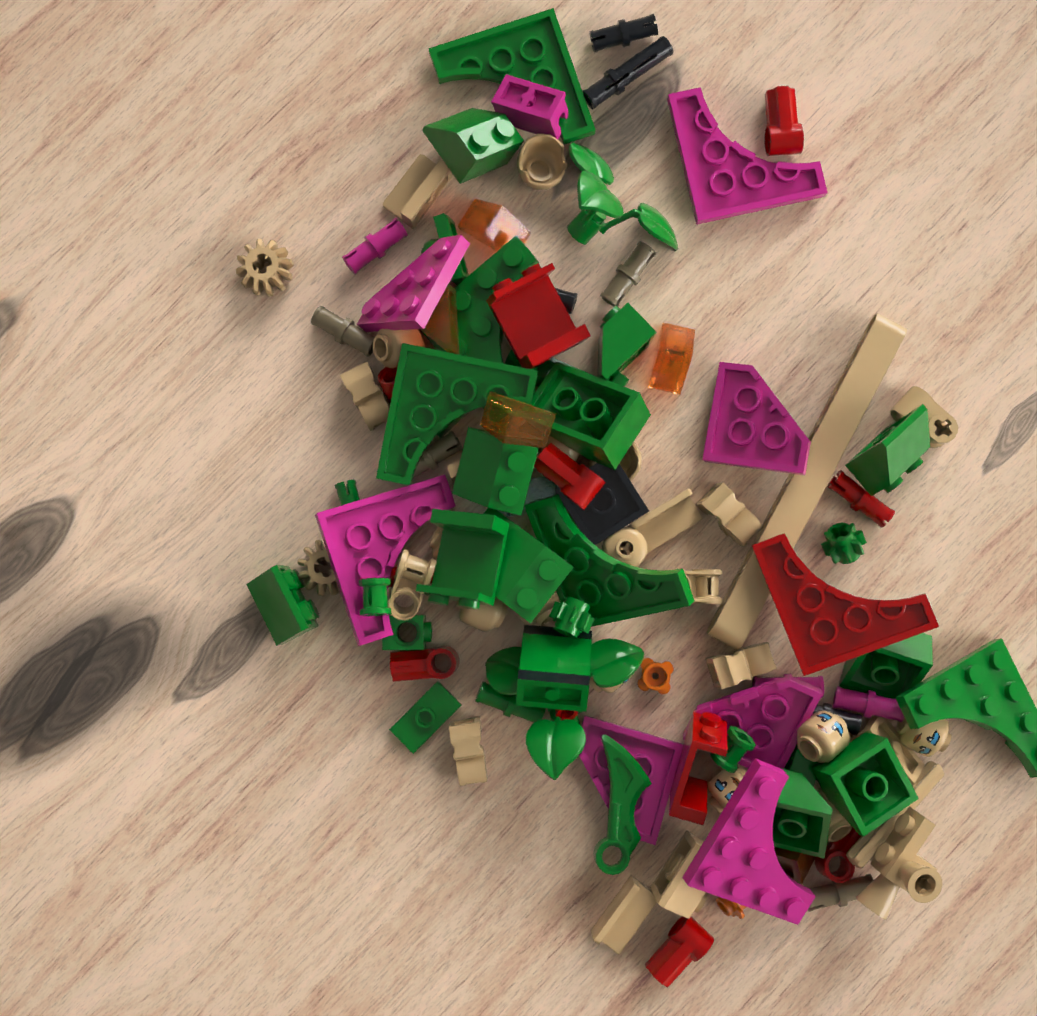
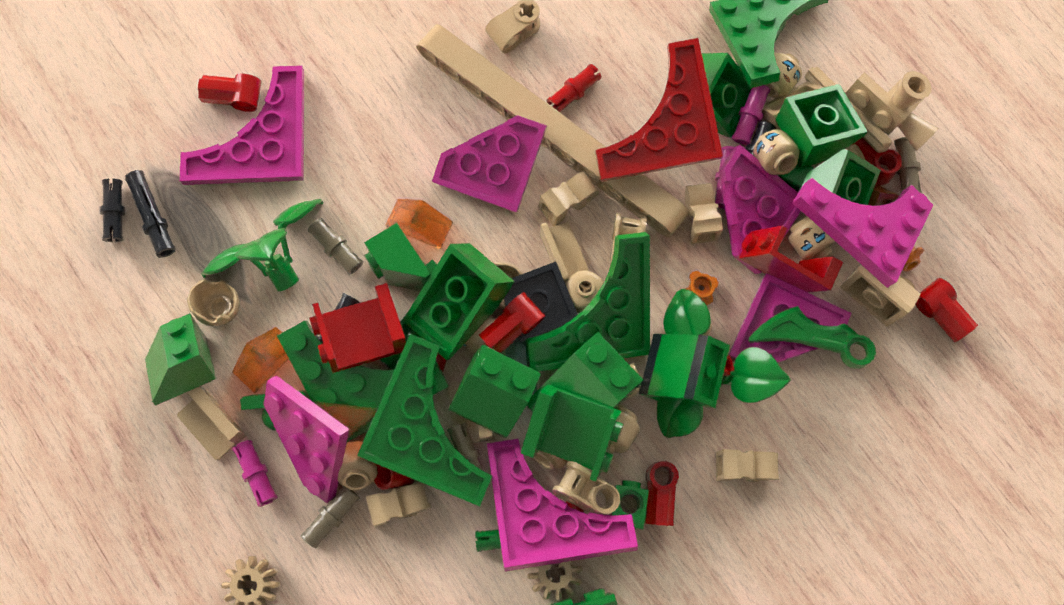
camera: 80 degrees left, 10 degrees down
green bush [359,578,392,616] -> none
green plate [389,681,462,754] -> none
green plate [428,8,596,145] -> none
green pin [475,681,546,722] -> none
clear orange slope [480,392,556,448] -> none
dark pink hinge [491,74,568,139] -> none
green gear [549,596,594,639] -> none
tan panel [591,875,657,955] -> none
green bush [710,726,756,773] -> none
green gear [821,522,867,564] -> none
green slope [845,404,930,496] -> none

